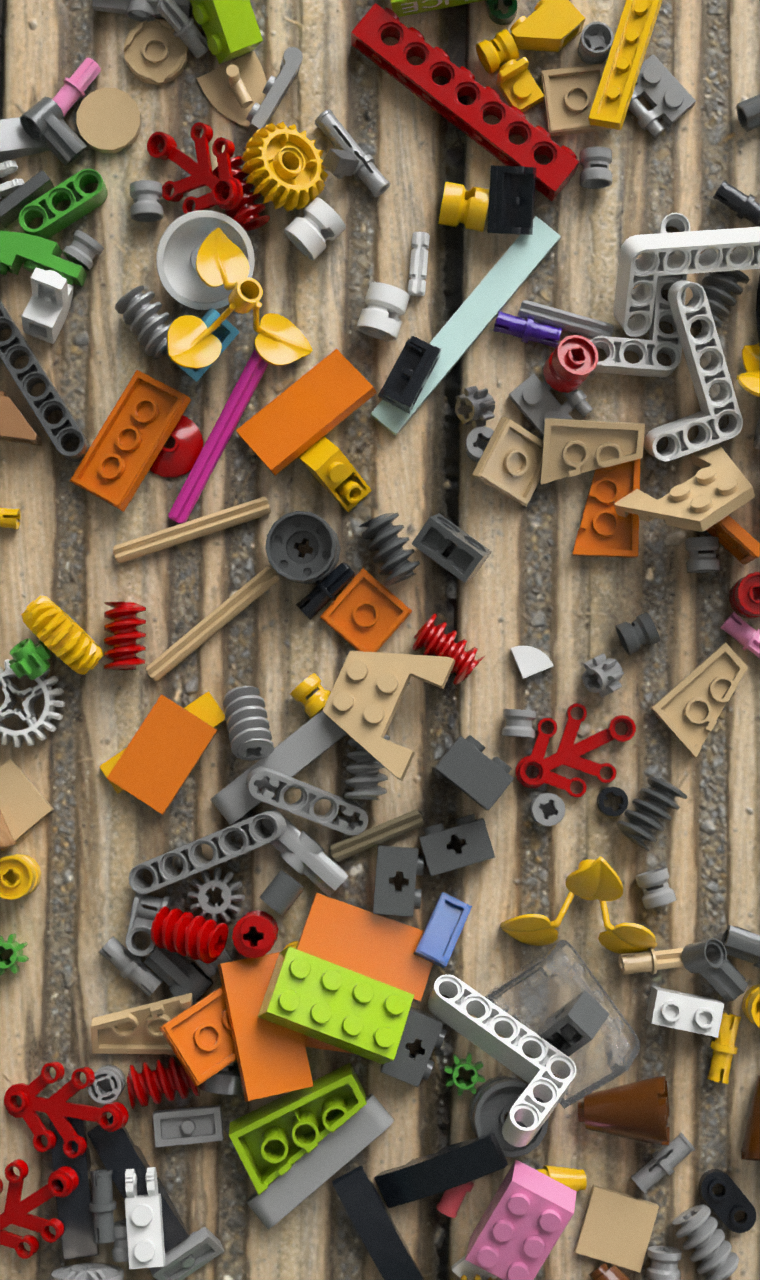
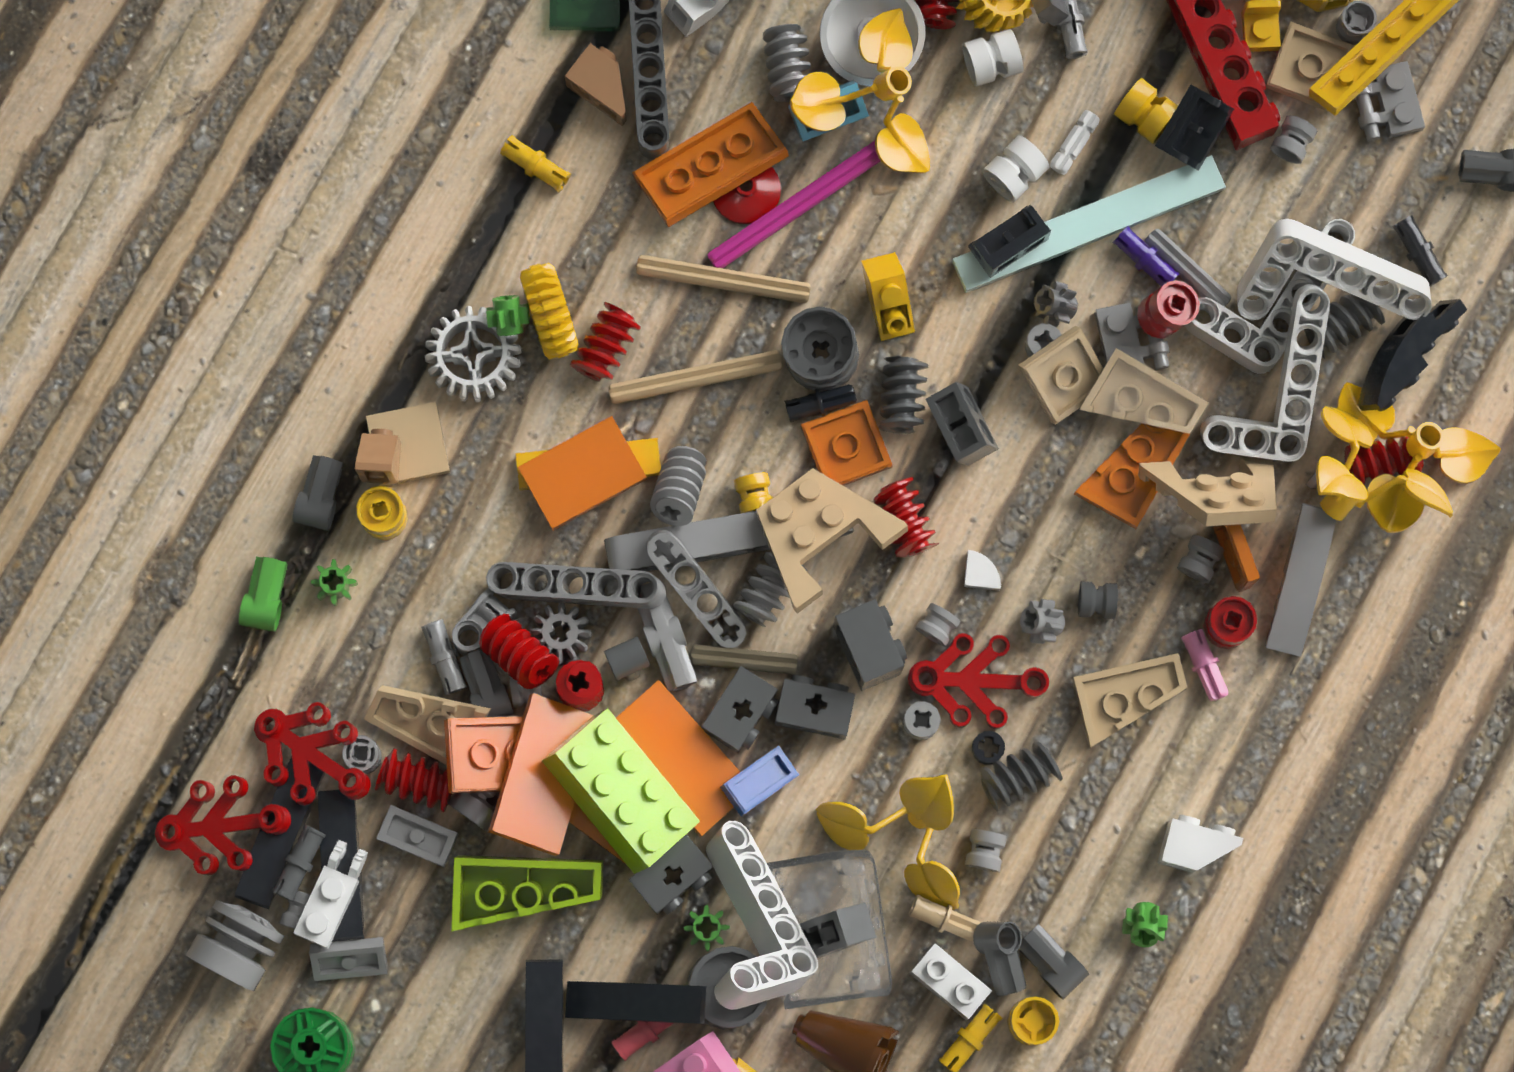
camera: 25 degrees right, 5 degrees down
orange tile [236,349,377,476] -> none
light grey beam [246,1094,394,1229] -> none

